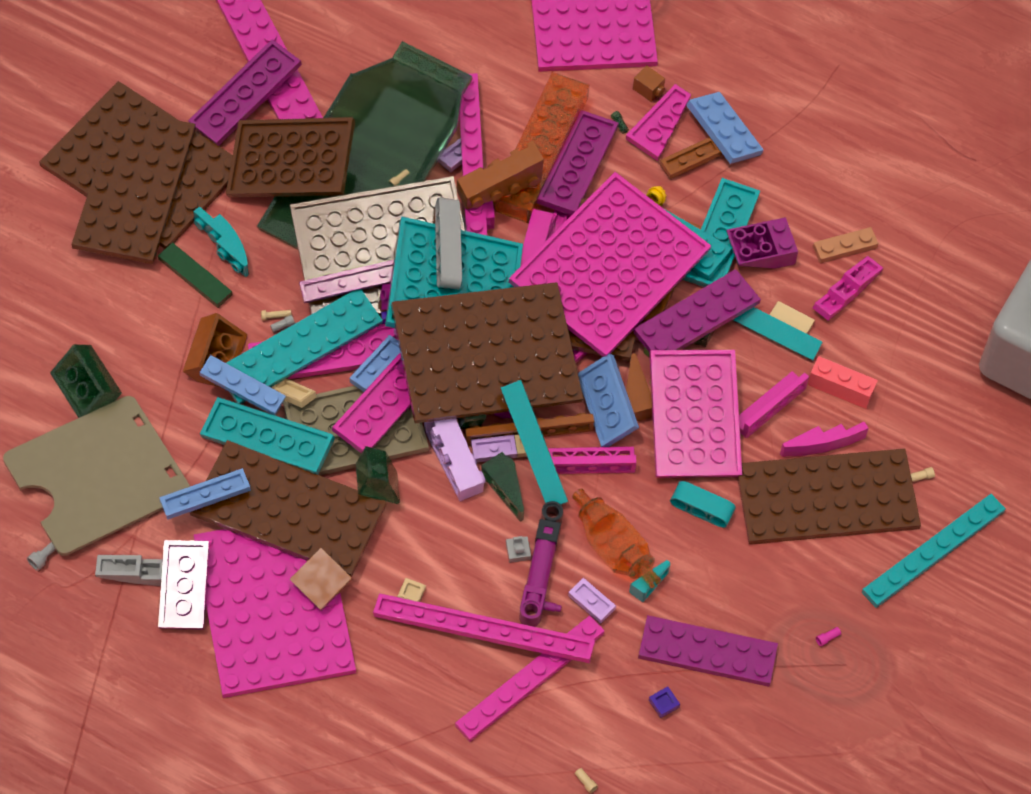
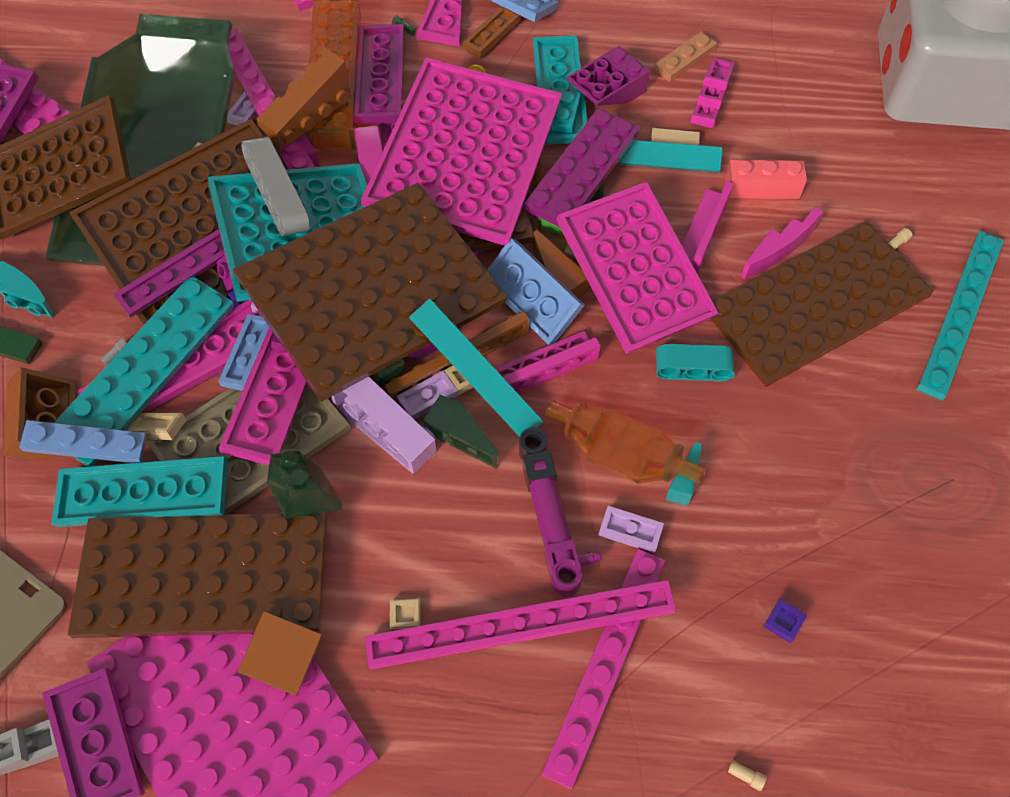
camera: 20 degrees left, 0 degrees up
medium blue plate [159,468,251,520] -> none
tan piece [261,310,291,321] -> none
light grey tile [506,536,531,563] -> none
magenta plate [638,615,778,687] -> none
dark pink piece [816,627,841,646] -> none

